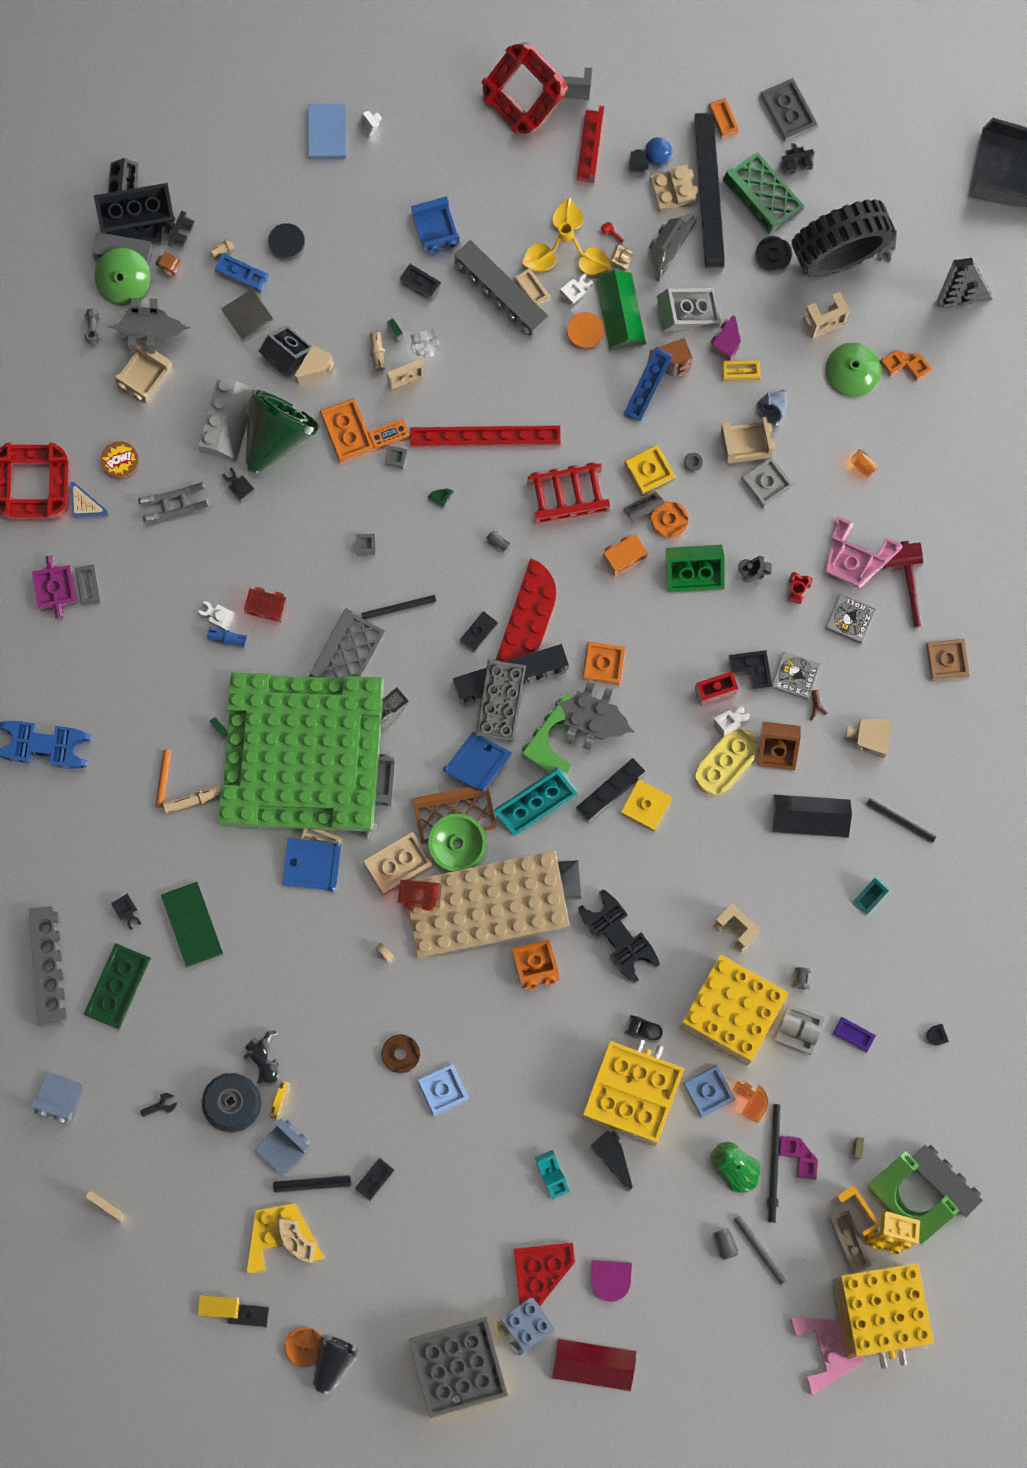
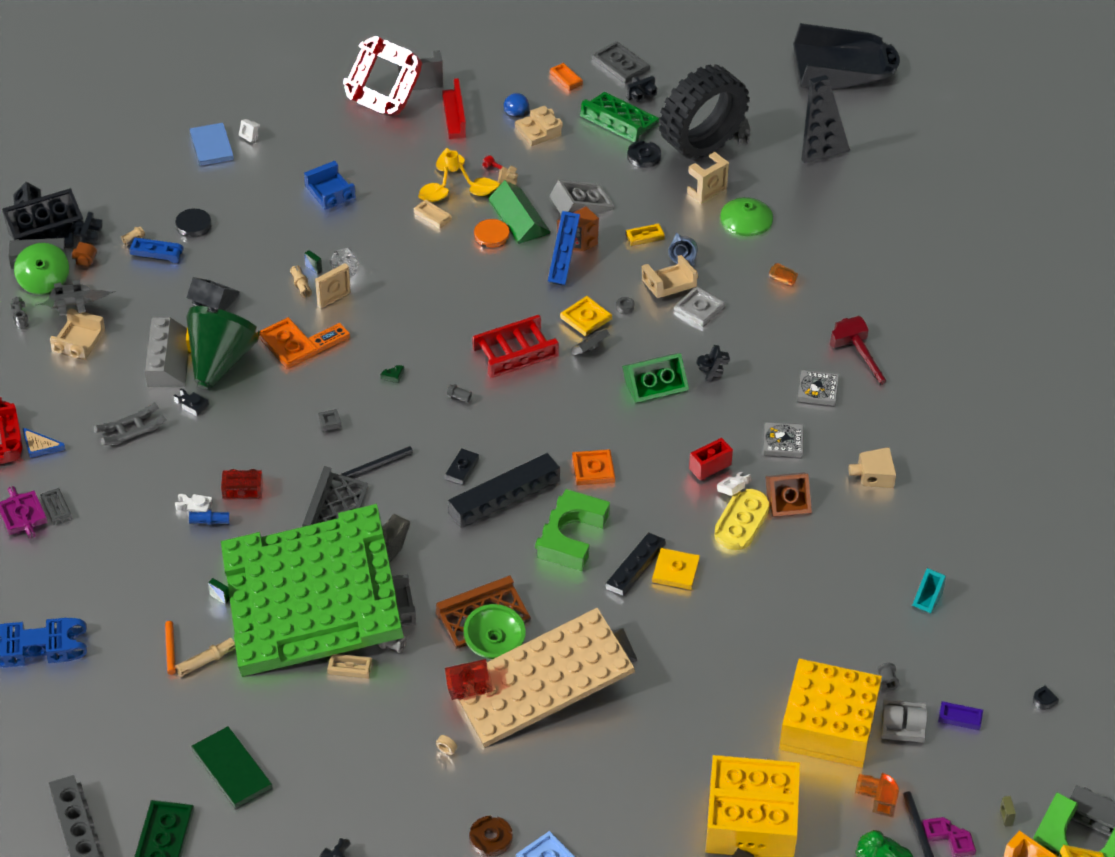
camera: 10 degrees left, 30 degrees down
tile [101,441,139,479] -> none
black plate [111,893,141,930] -> none
clear smoke tile [221,289,273,340] -> none
blue container [282,838,341,892] -> none
tan slope [295,345,334,383] -> none
tan plate [363,832,433,895] -> none
dark grey tile [385,445,407,469] -> none
black plate [400,264,441,299] -> none
red tile [410,425,561,447] -> none
blue container [443,732,512,792] -> none
dark grey brick [454,240,549,337] -> none
dark grey tile [475,659,526,741] -> none
teal slope [494,767,578,835] -> none
red plate [495,558,556,662] -> none
orange plate [512,939,560,990] -> none
dark grey animal [555,679,634,751] -> none
white plate [559,274,593,306] -> none
black piece [578,889,660,984] -> none
orange brick [603,534,648,576] -> none
black piece [624,1015,663,1044] -> none
black plate [629,149,649,173] -> none
dark grey wedge [649,214,698,282] -> none
orange tile [651,501,688,538] -> none
medium blue tile [683,1065,736,1118] -> none
black beam [694,112,725,269] -> none
magenta slope [710,315,741,361] -> none
tan panel [713,903,761,952] -> none
black plate [728,650,772,691] -> none
black slope [772,794,852,838] -> none
red plate [788,572,813,604] -> none
reddish brown bar [810,690,828,721] -> none
bright pink wing [826,516,902,588] -> none
black bar [866,798,937,843] -> none
orange tile [880,350,932,381] -> none
medium nougat tile [926,639,970,681] -> none

